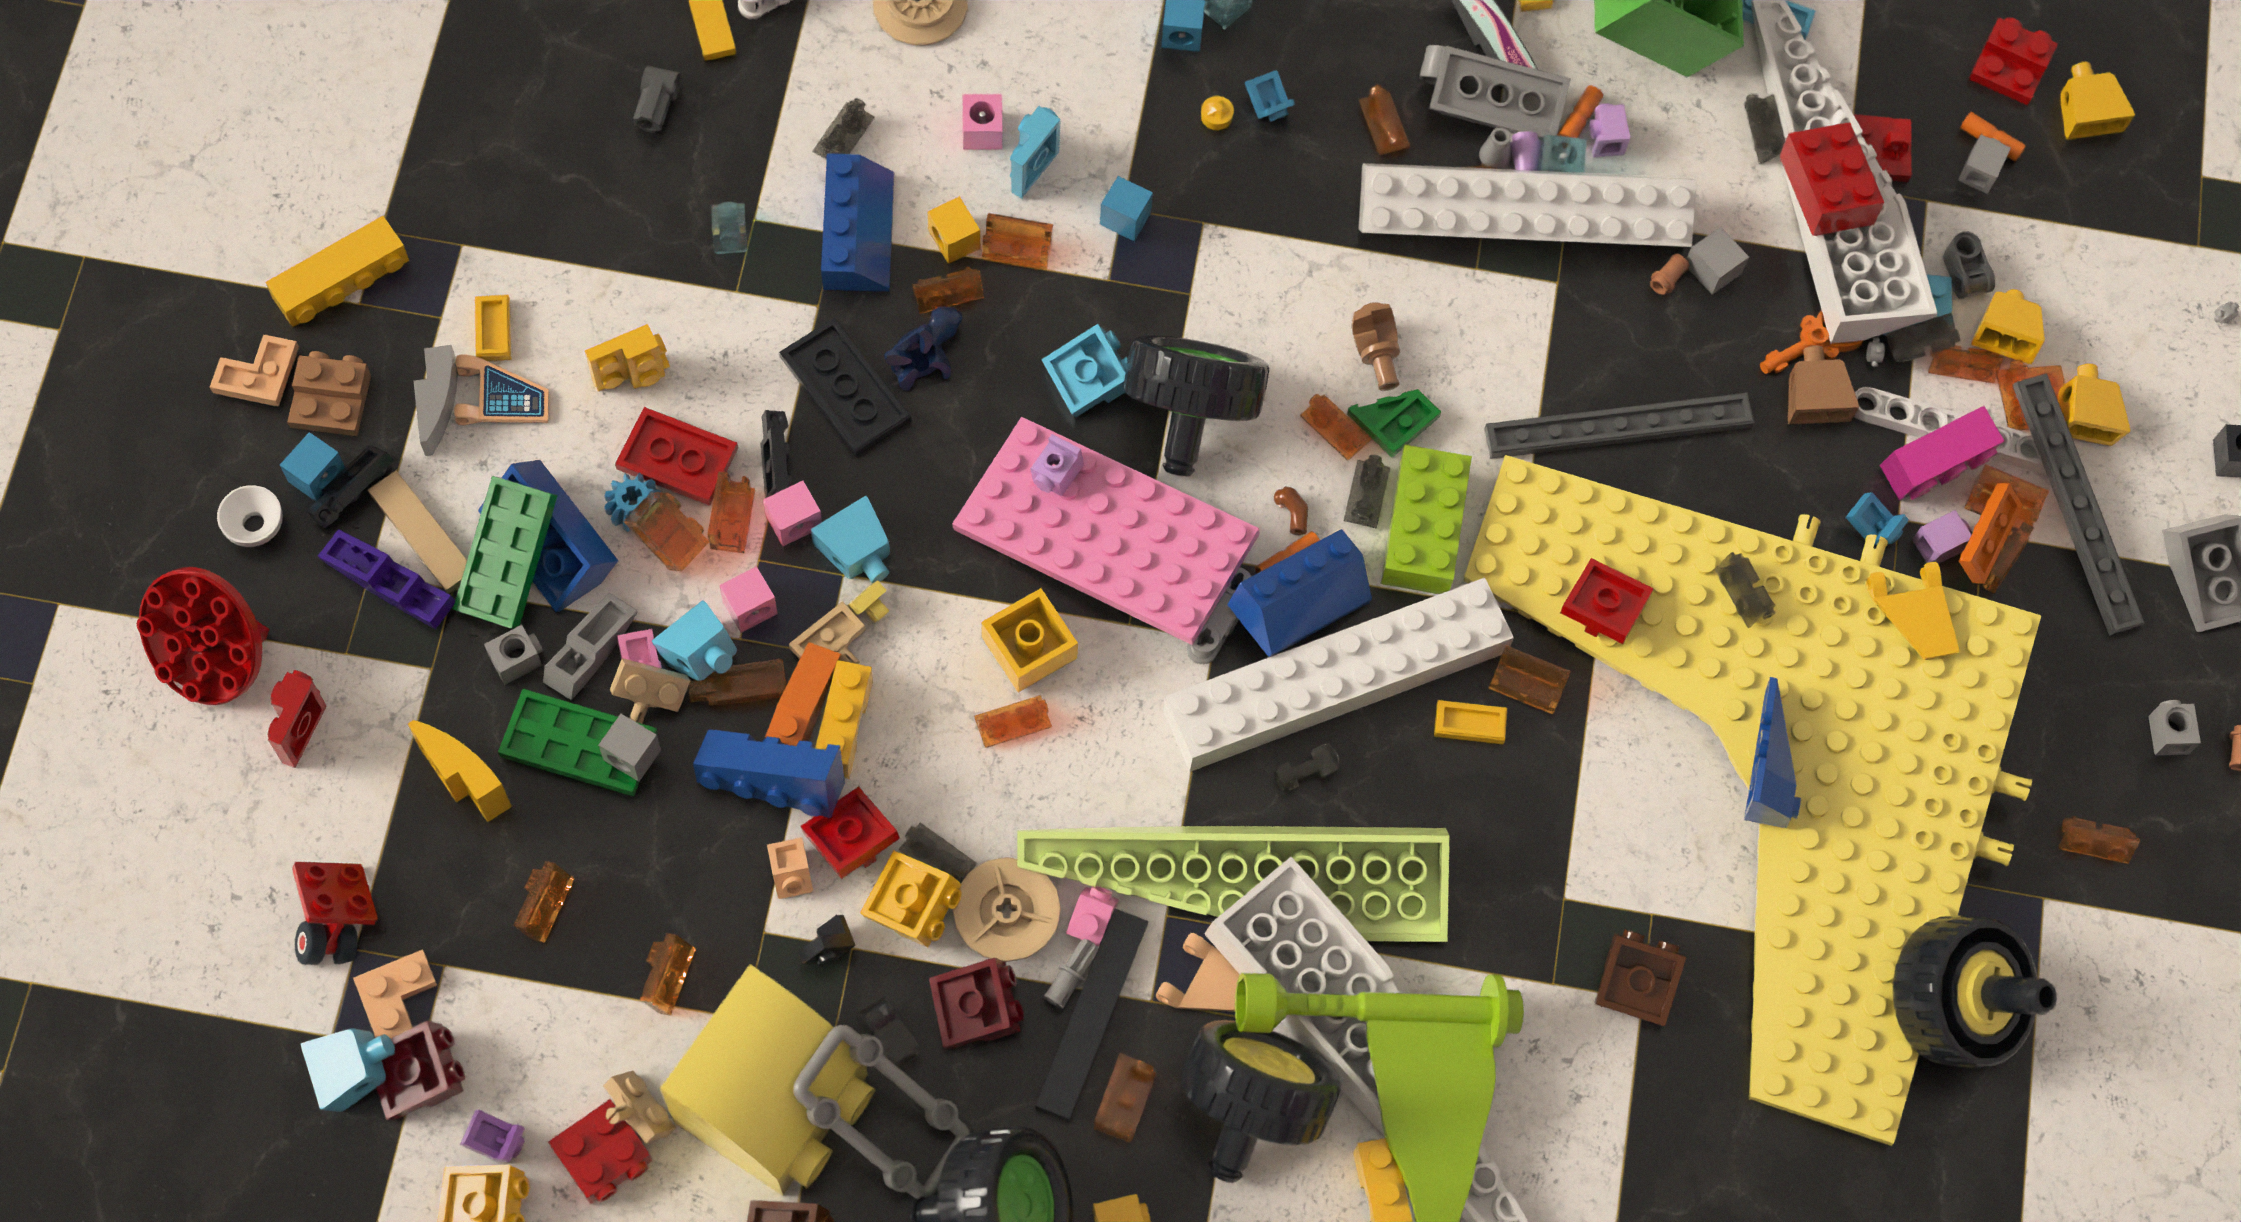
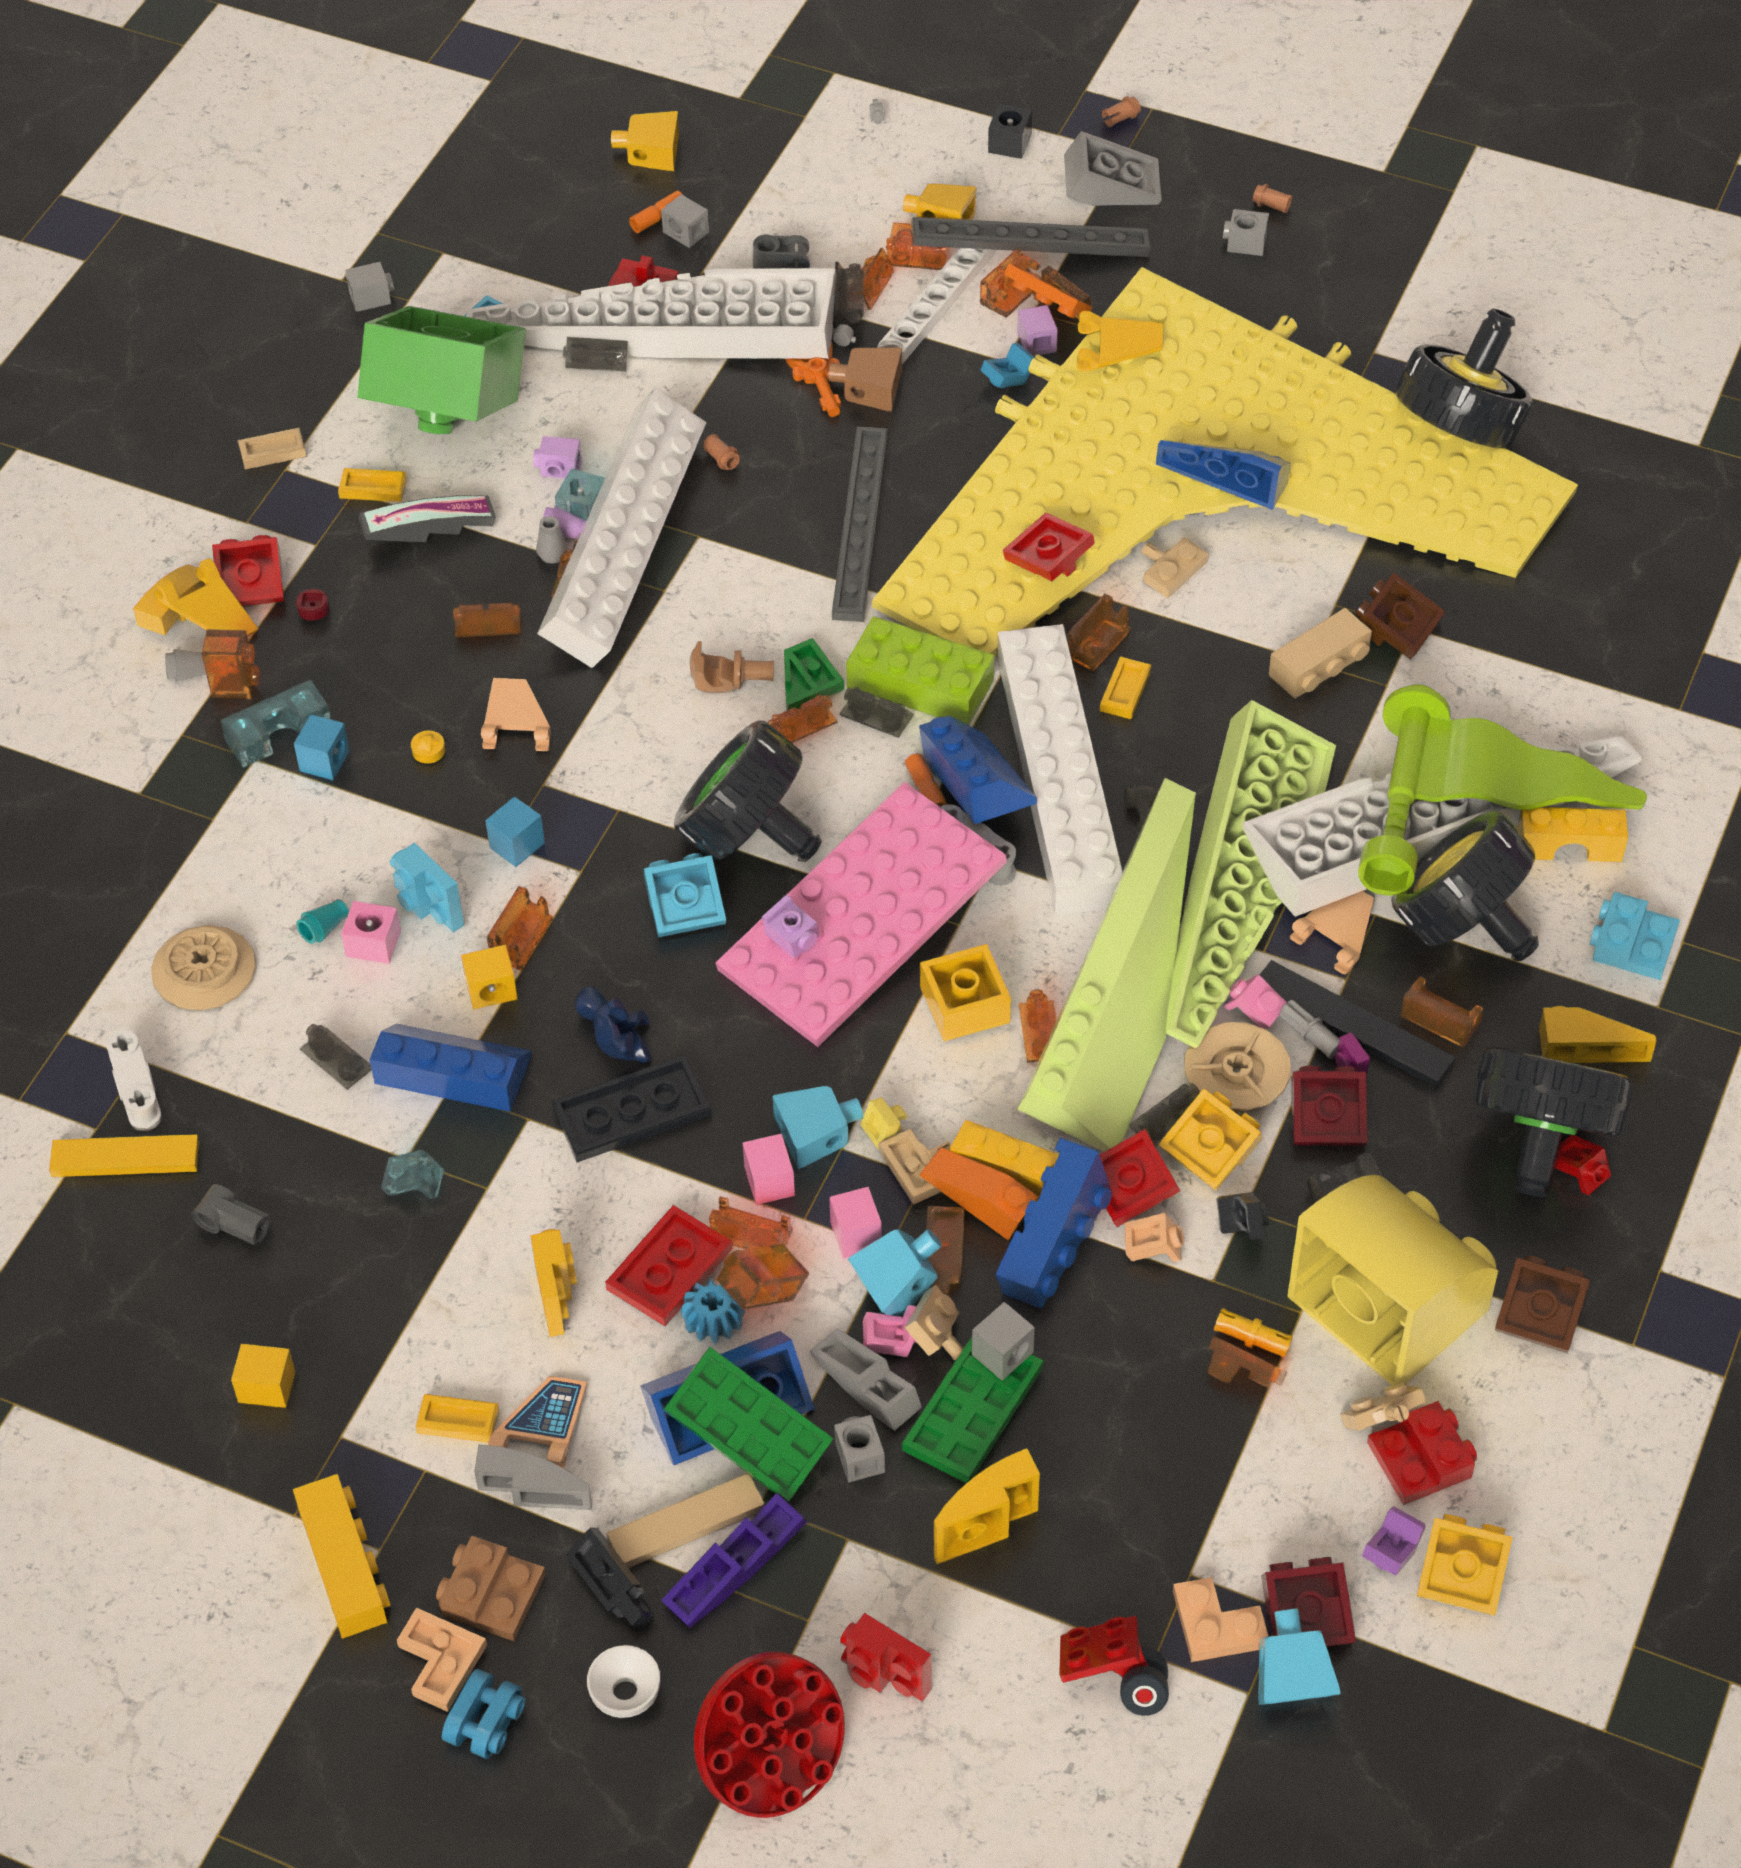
camera: 70 degrees left, 15 degrees down
dark azure piece [280,432,345,502] -> none
clear orange hinge [513,861,575,943] -> none
black hinge [760,410,792,498] -> none
light grey bar [793,1025,970,1199] -> none
clear orange hinge [912,267,984,314] -> none
dark azure bracket [1245,70,1295,121] -> none
dark orange arm [1274,486,1308,535] -> none
light grey hinge [1419,45,1571,143] -> none
orange piece [1556,86,1604,146] -> none
light grey piece [1686,227,1749,295] -> none
clear smoke hinge [1715,552,1776,628] -> none
red brick [1779,122,1885,236] -> none
dark pink brick [1880,406,2004,501] -> none
red plate [1969,18,2058,106] -> none
yellow torso [1971,289,2045,365] -> none
clear orange hinge [2059,816,2140,864] -> none
none -> yellow piece [231,1344,295,1408]
none -> teal cone [296,899,349,944]
none -> dark azure brick [442,1669,526,1759]
none -> light nougat flag [481,678,551,751]
none -> yellowish green wedge [1017,778,1196,1152]
none -> tan plate [1141,537,1209,598]
none -> yellow pin [1214,1308,1293,1358]
none -> tan brick [1269,608,1372,699]
none -> magenta plate [1335,1032,1370,1079]

